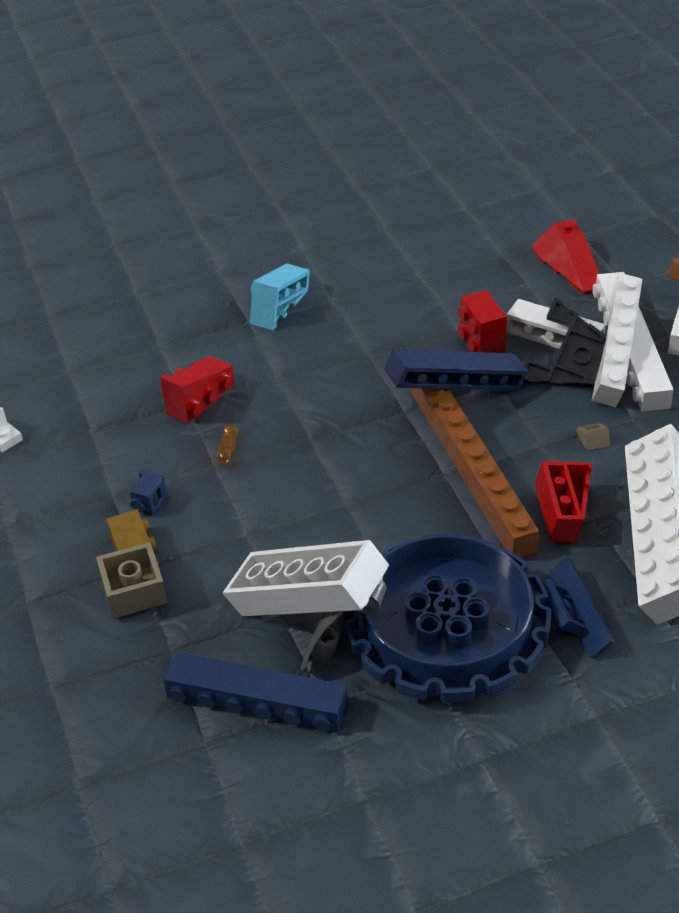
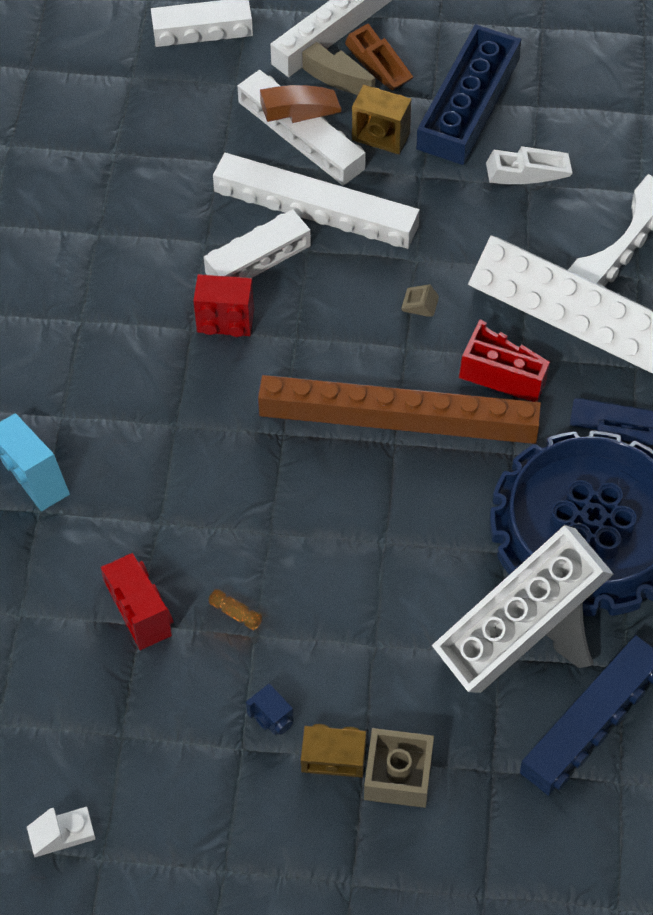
camera: 65 degrees left, 15 degrees up
dark blue brick [384,349,528,391] -> none
black wing [523,298,607,387] -> none
red wedge [532,220,600,295] -> none
white arch [592,273,642,407] -> none

